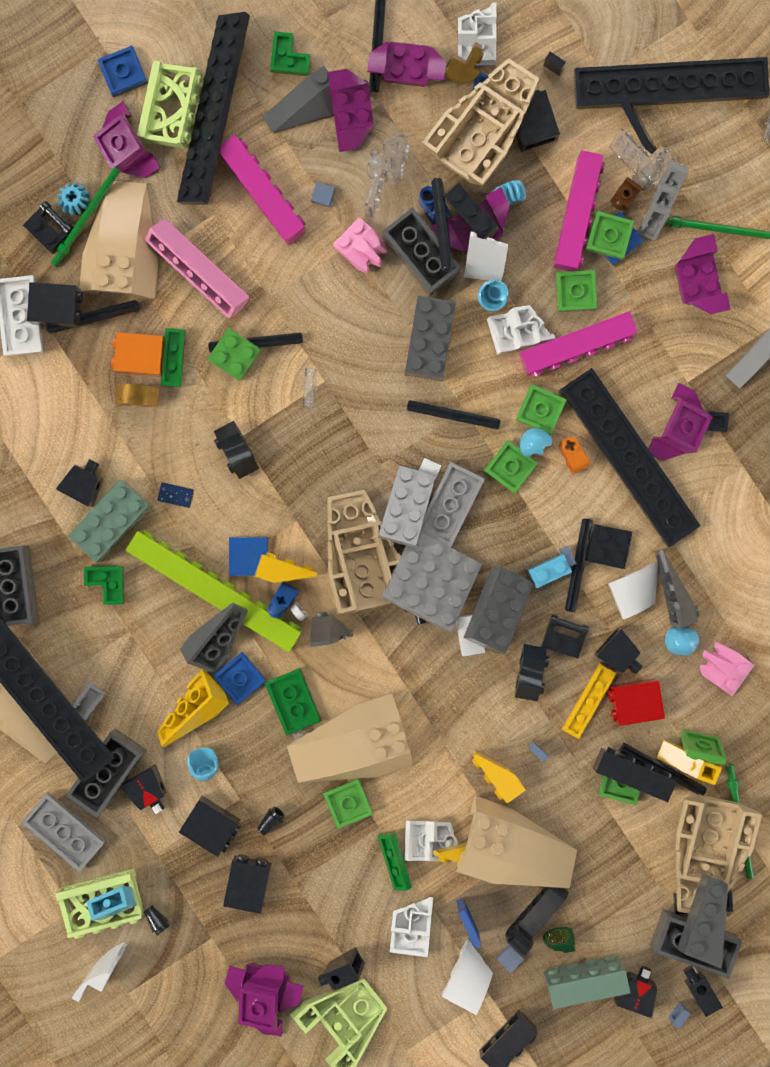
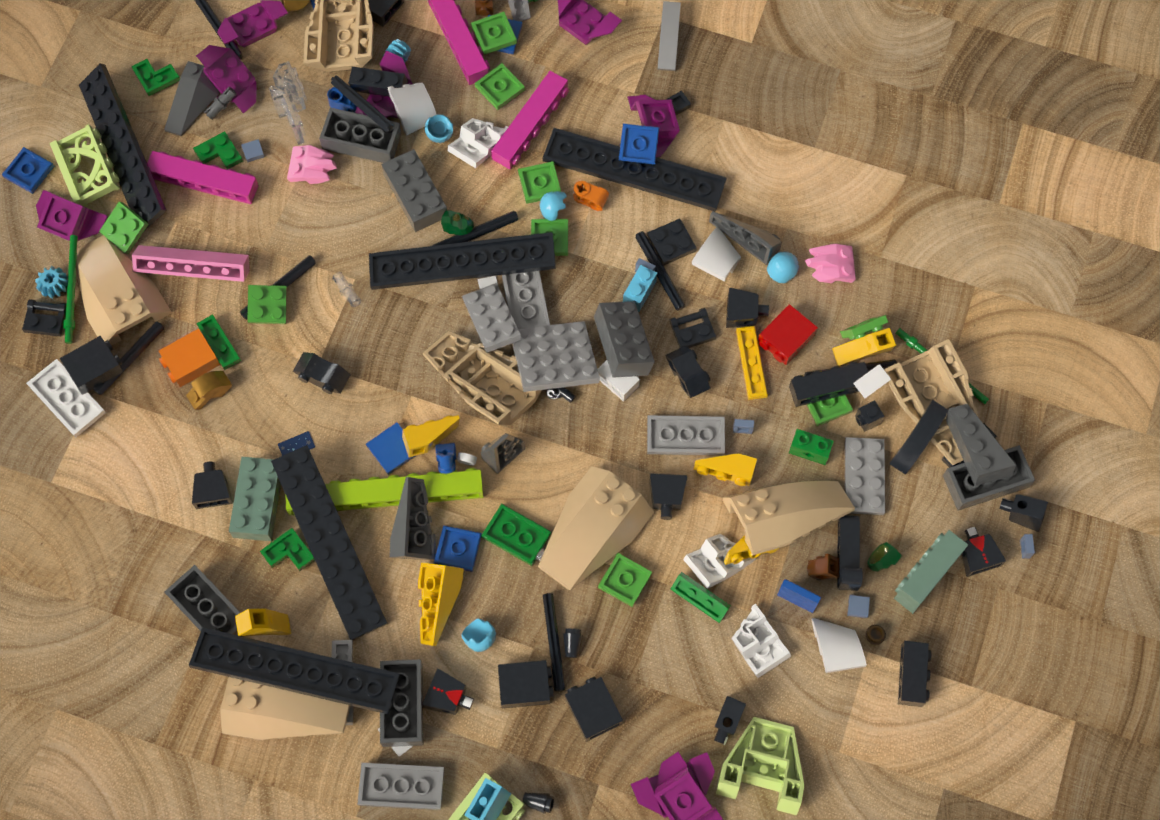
camera: 40 degrees left, 20 degrees down
none -> bright green plate [99,202,148,254]
none -> green plate [193,131,243,169]
none -> dark grey pin [204,86,237,120]
none -> yellow slope [235,609,291,636]
none -> black plate [271,445,388,640]
none -> black plate [369,232,556,290]
none -> dark green rock [441,210,474,235]
none -> black axle [543,593,565,692]
none -> blue tile [619,124,659,165]
none -> light grey plate [647,415,725,456]
none -> black torso [649,473,687,520]
none -> green brick [789,429,834,465]
none -> reddish brown brick [807,554,839,580]
none -> light grey plate [845,437,885,515]
none -> white sticker [853,365,891,398]
none -> black brick [855,400,885,432]
none -> dark brown plate [865,625,886,645]
none -> black slope [889,400,948,475]

